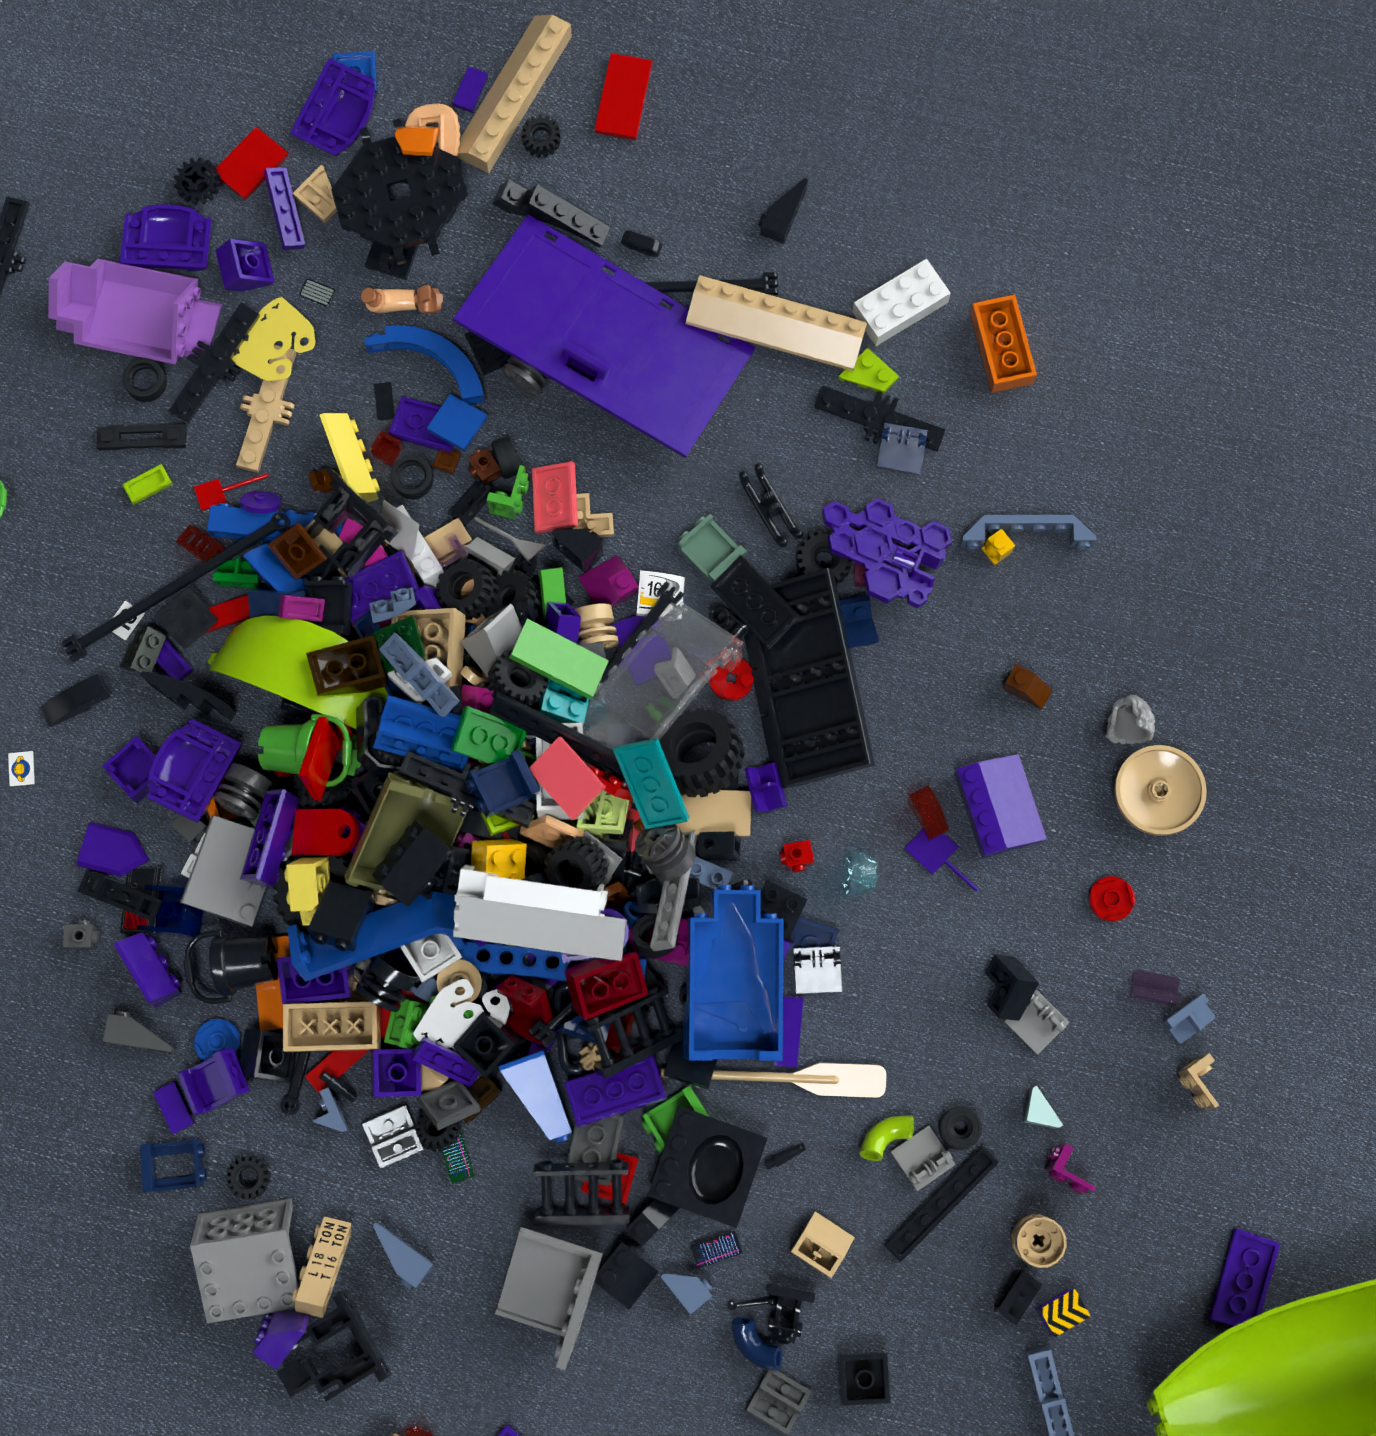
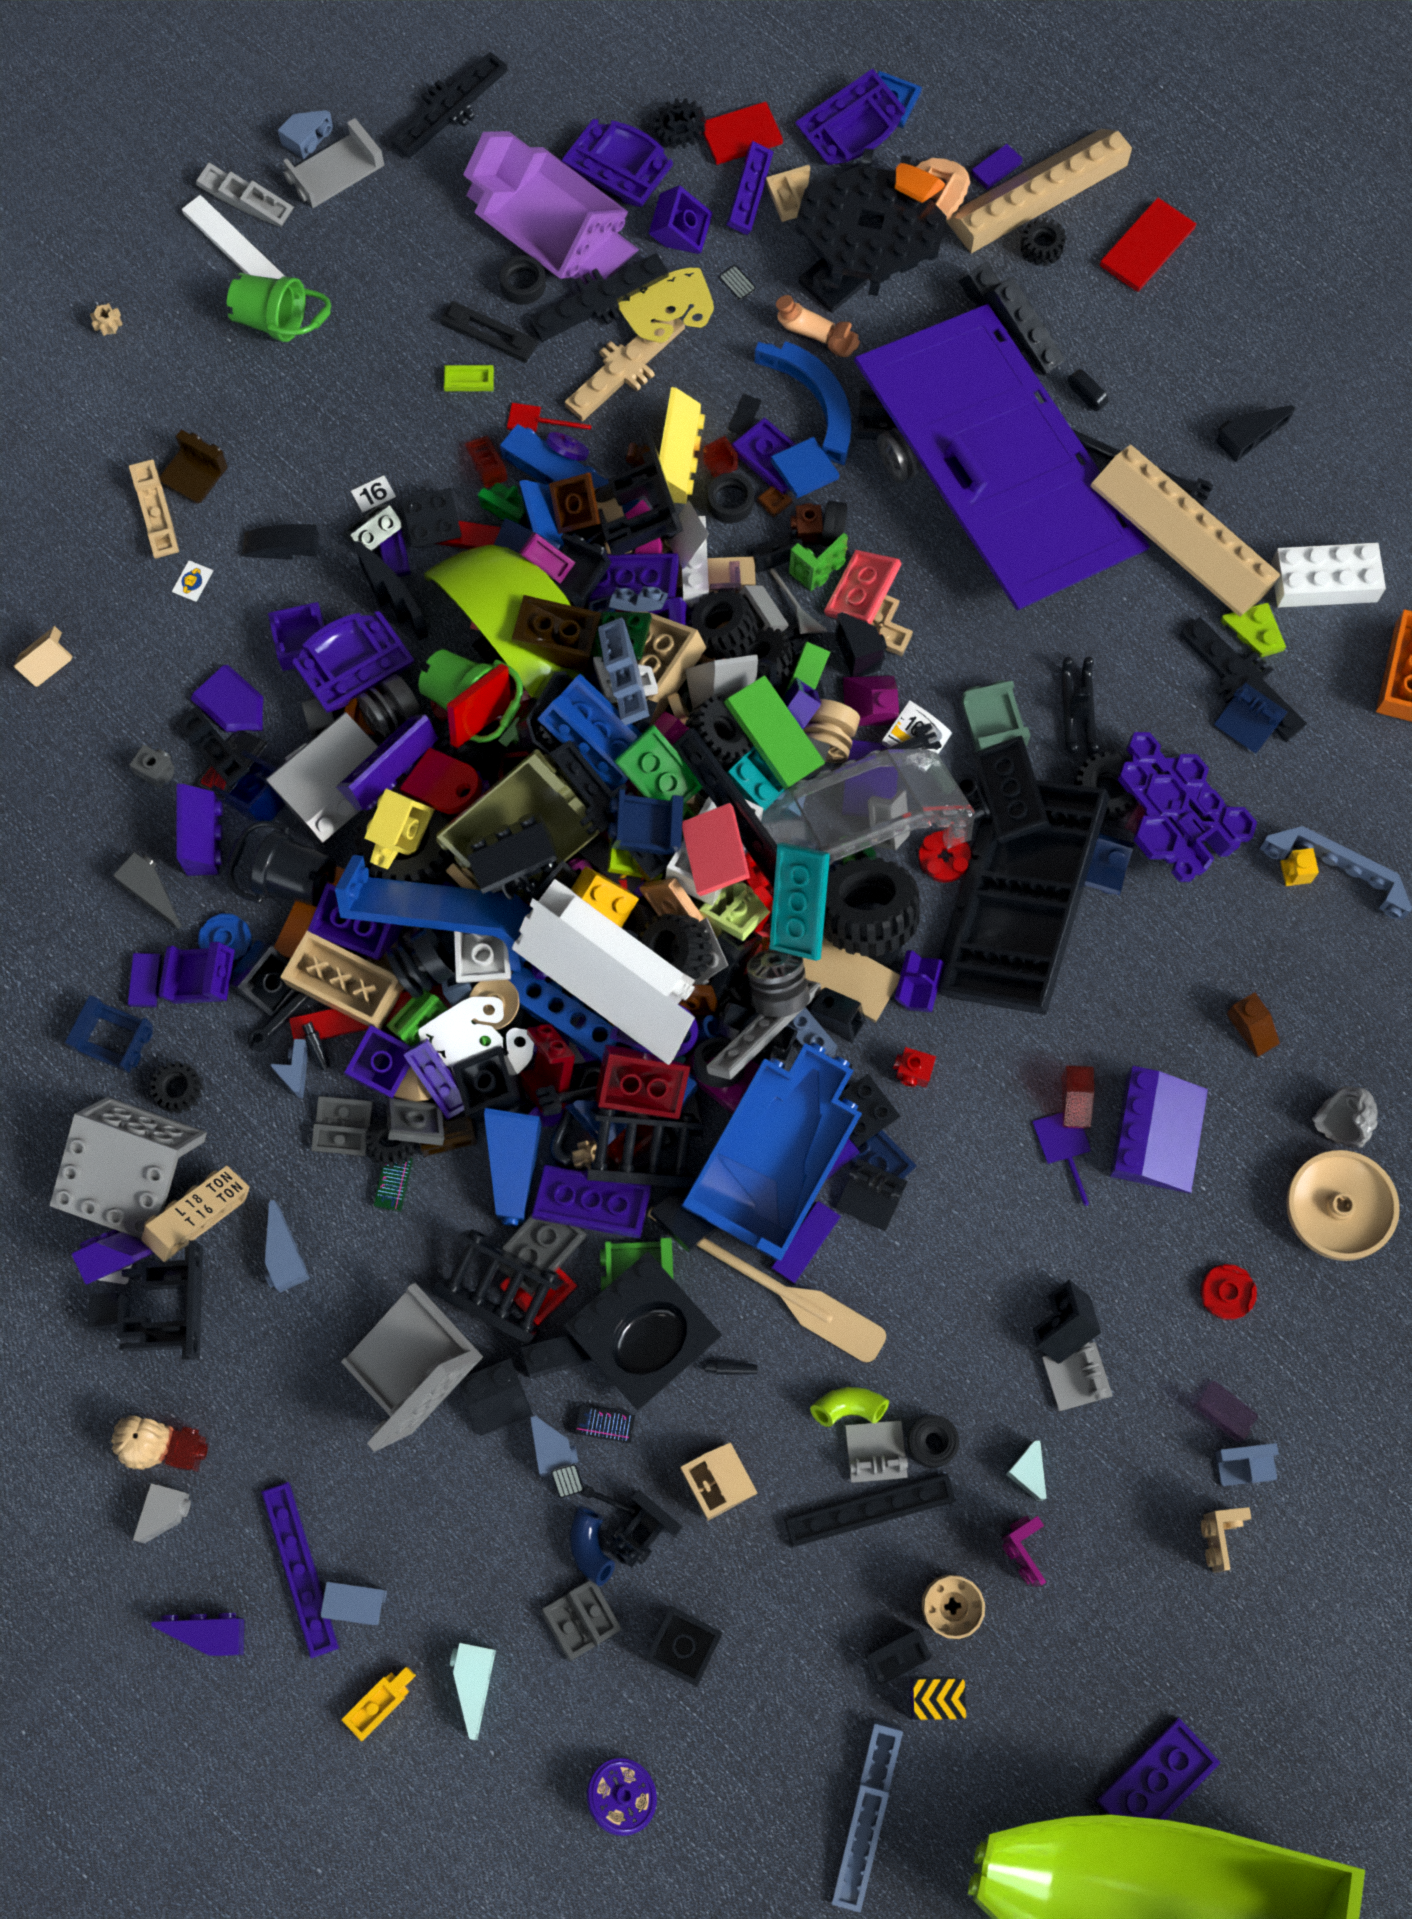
camera: 30 degrees right, 5 degrees down
black hinge [62,512,290,662] -> none
black panel [308,881,376,952] -> none
clear light blue piece [842,850,878,896] -> none
none -> sticker [551,1464,584,1498]

